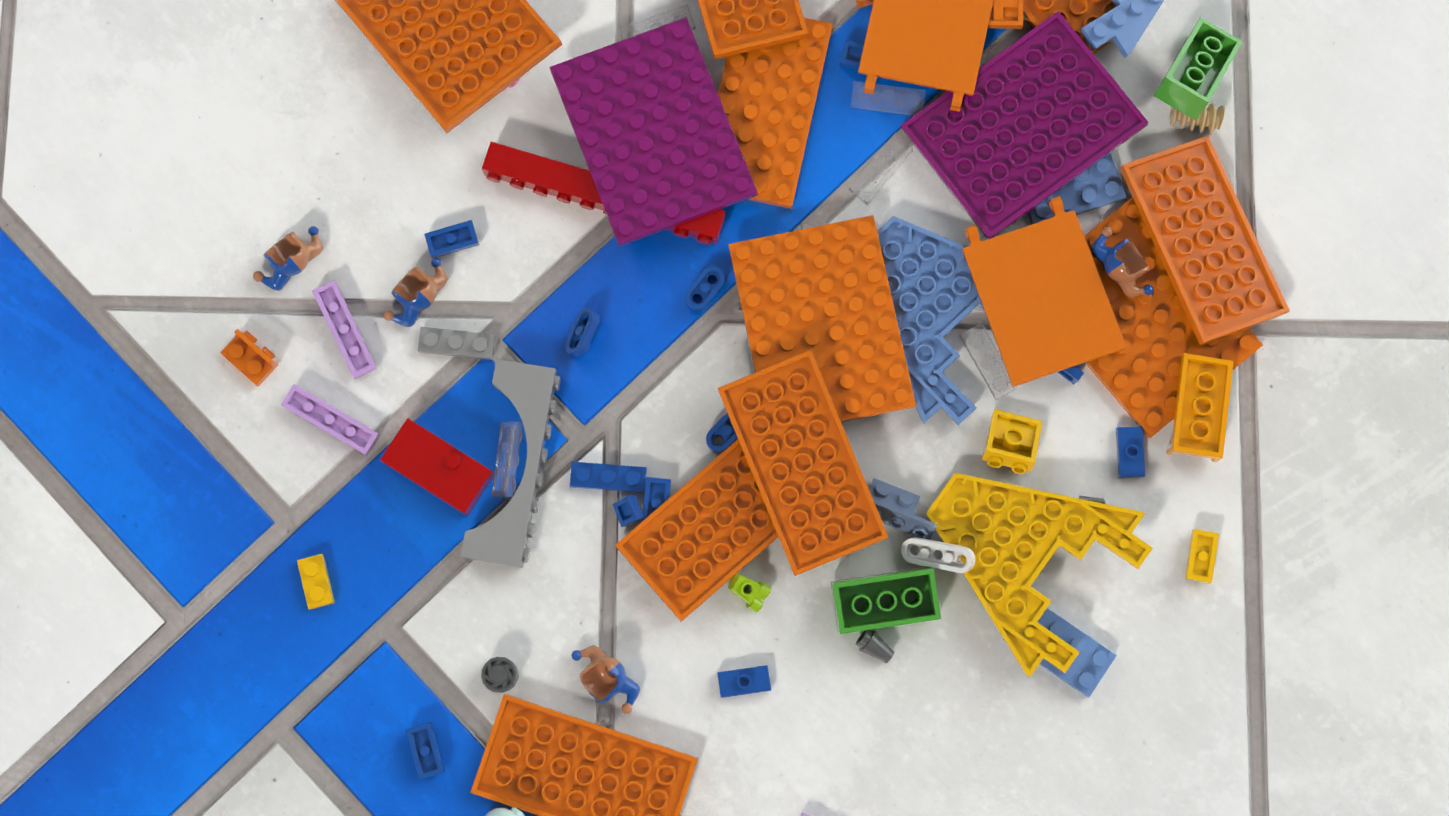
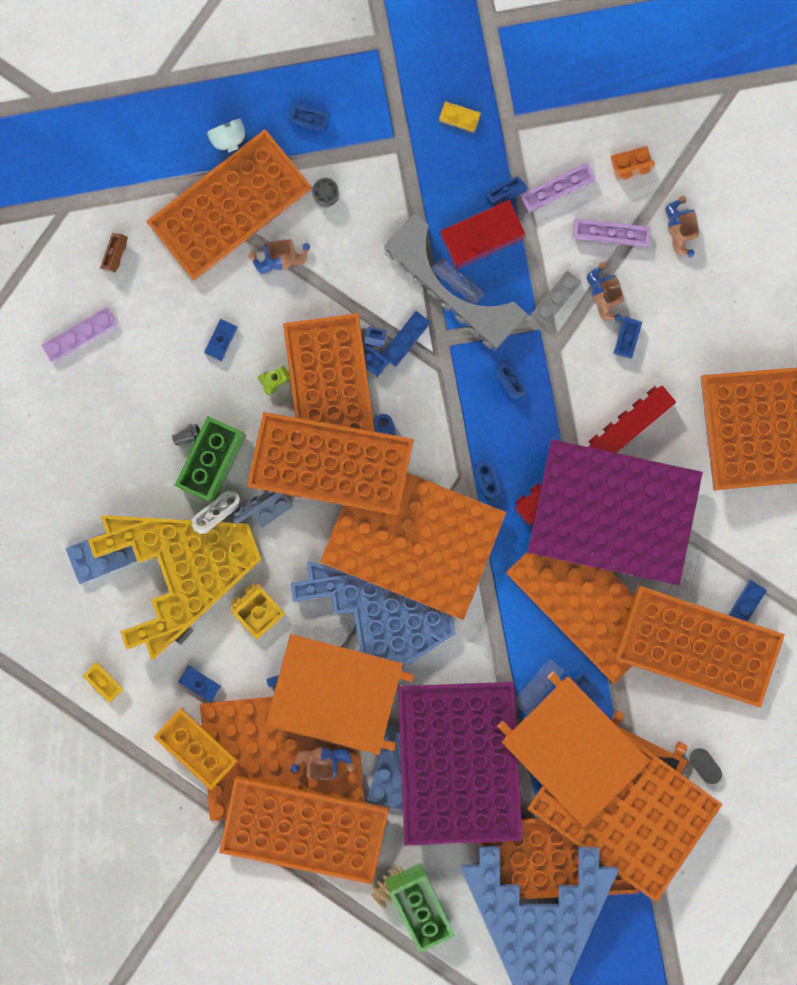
camera: 125 degrees right, 5 degrees up
none -> blue plate [485,176,528,206]

